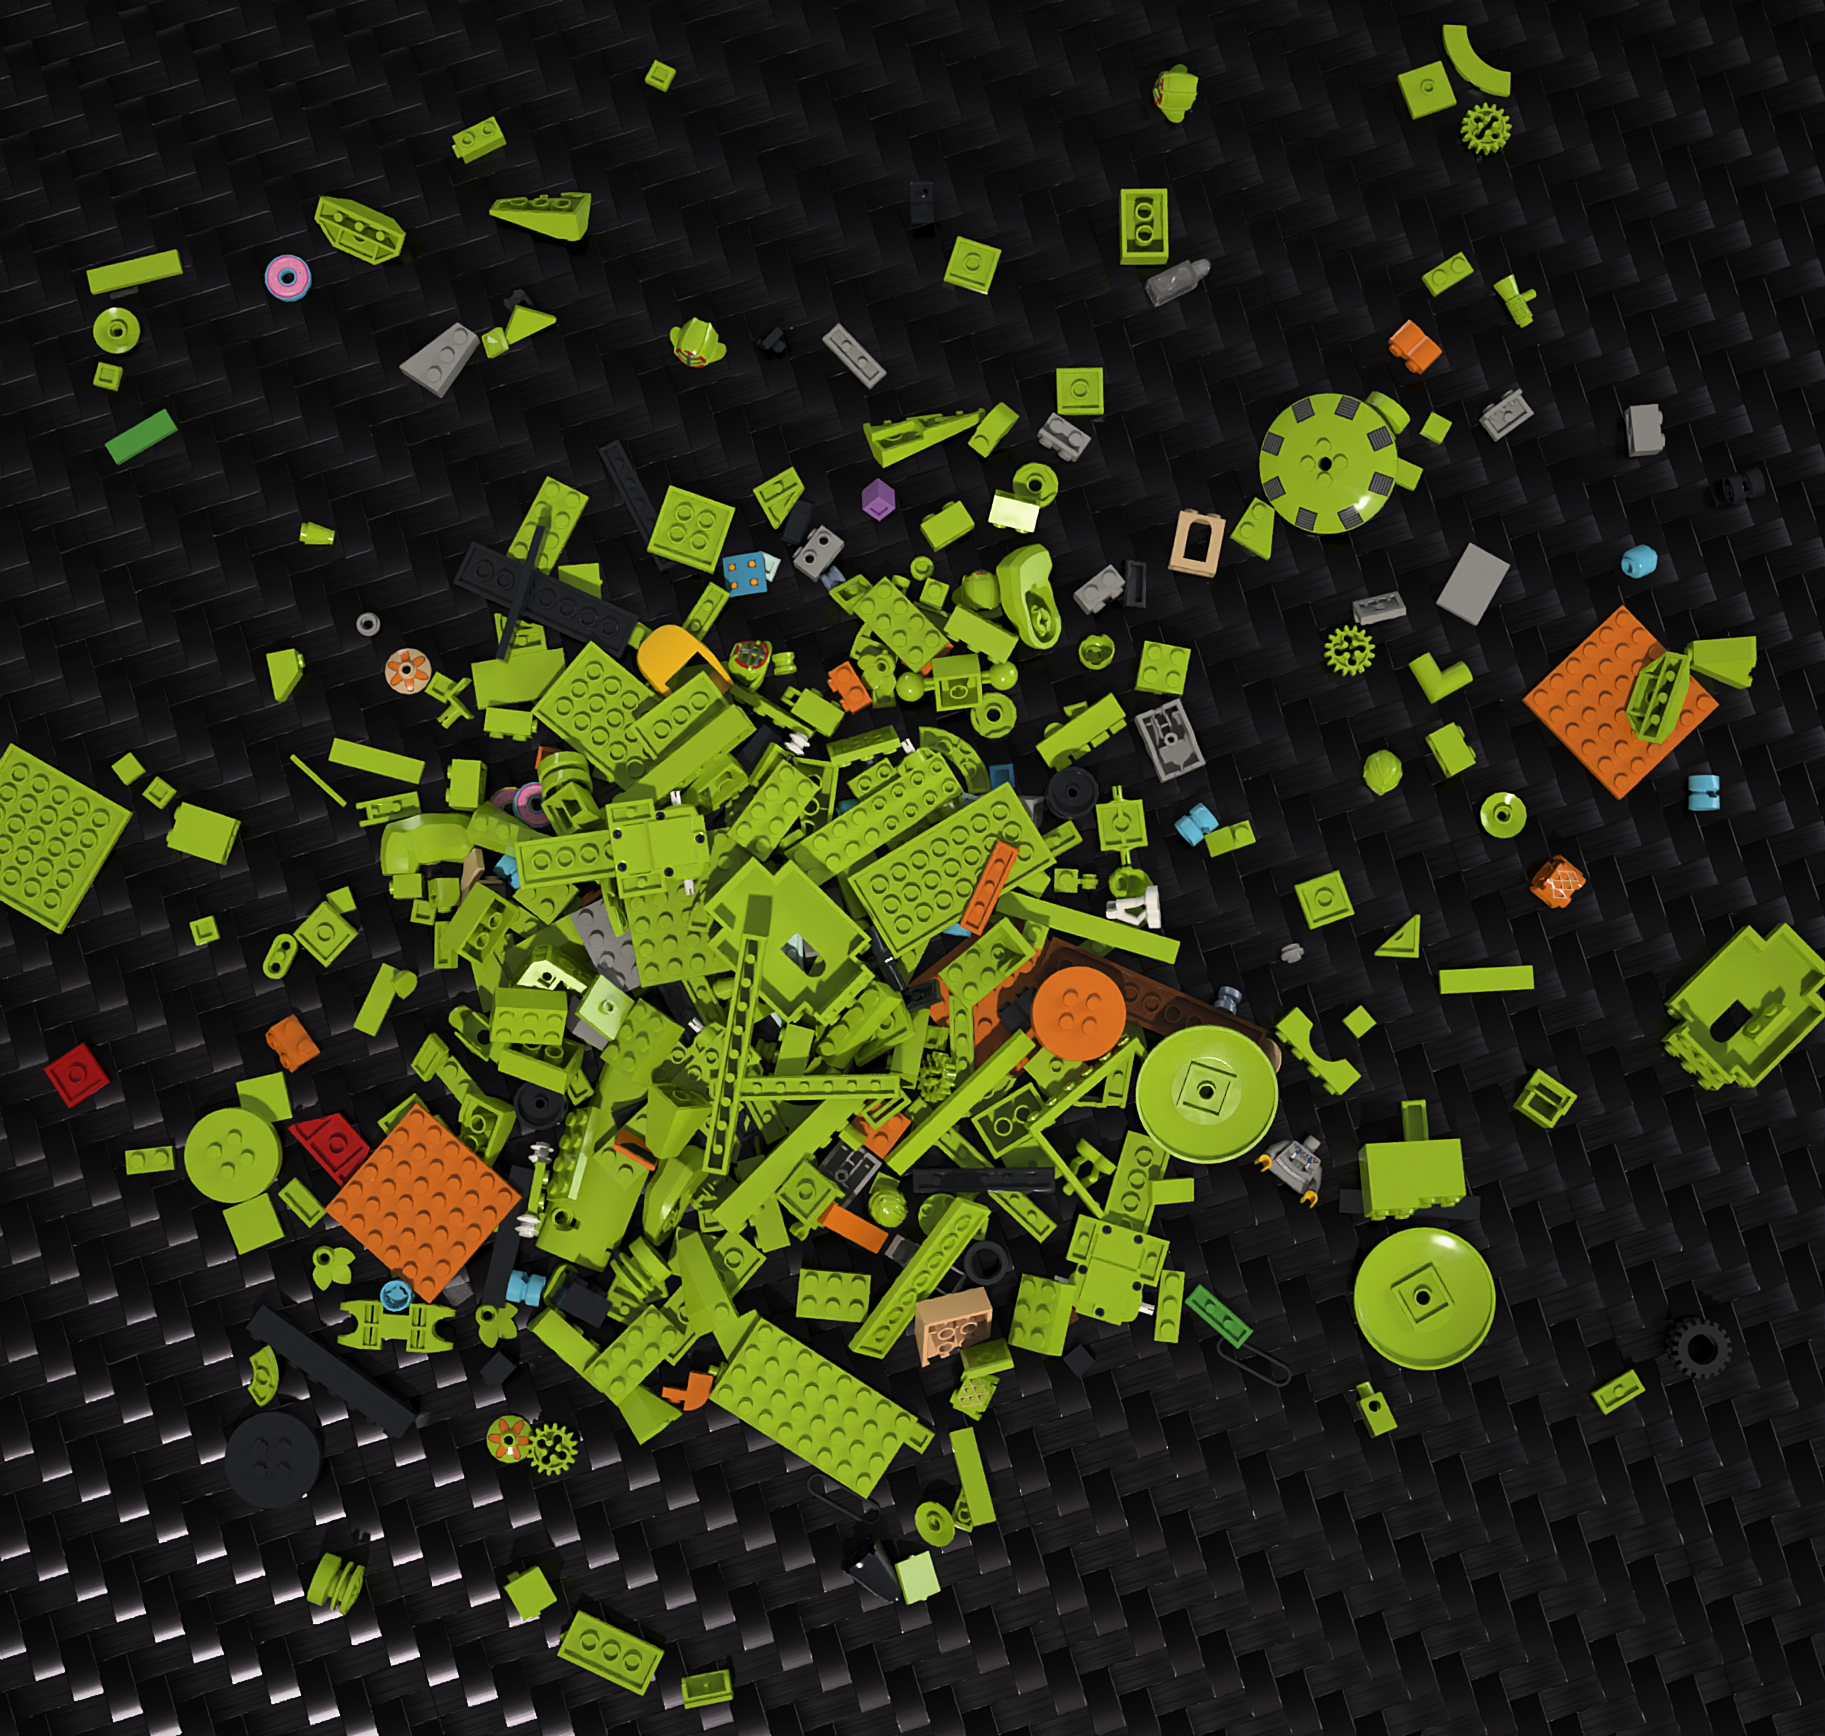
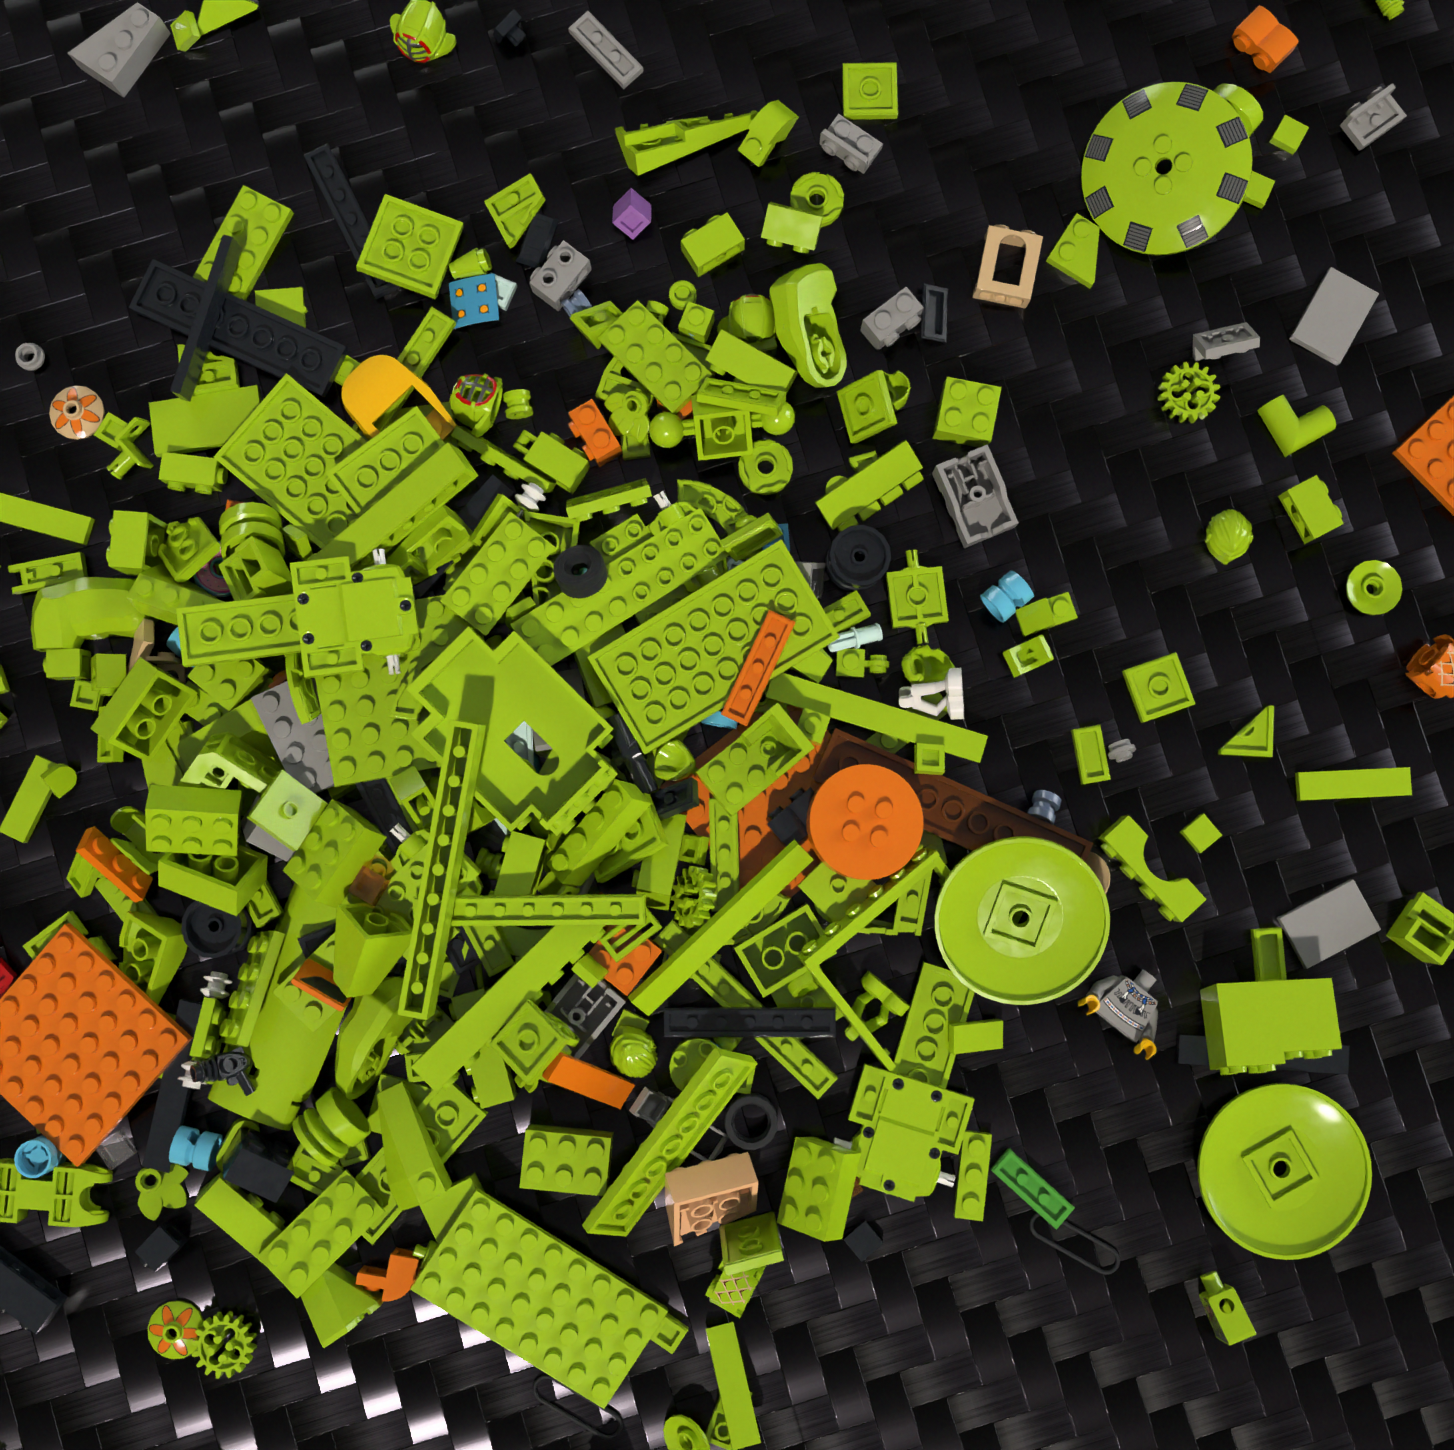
camera: 10 degrees right, 0 degrees up
none -> orange plate [75,826,153,903]
none -> lime tile [158,517,220,583]
none -> black piece [190,1047,256,1096]
none -> lime tile [282,524,313,561]
none -> clear orange tile [348,865,390,906]
none -> lime slope [389,766,435,829]
none -> lime cone [449,248,492,279]
none -> black tyre [553,545,608,598]
none -> lime piece [654,739,699,781]
none -> lime tile [697,377,786,417]
none -> lime tile [721,513,783,562]
none -> lime tile [788,971,820,998]
none -> light aqua axle [828,623,883,652]
none -> lime tile [837,370,897,443]
none -> lime tile [914,743,945,775]
none -> lime bracket [1003,635,1054,678]
none -> lime tile [1071,725,1111,785]
none -> light grey tile [1277,879,1381,969]

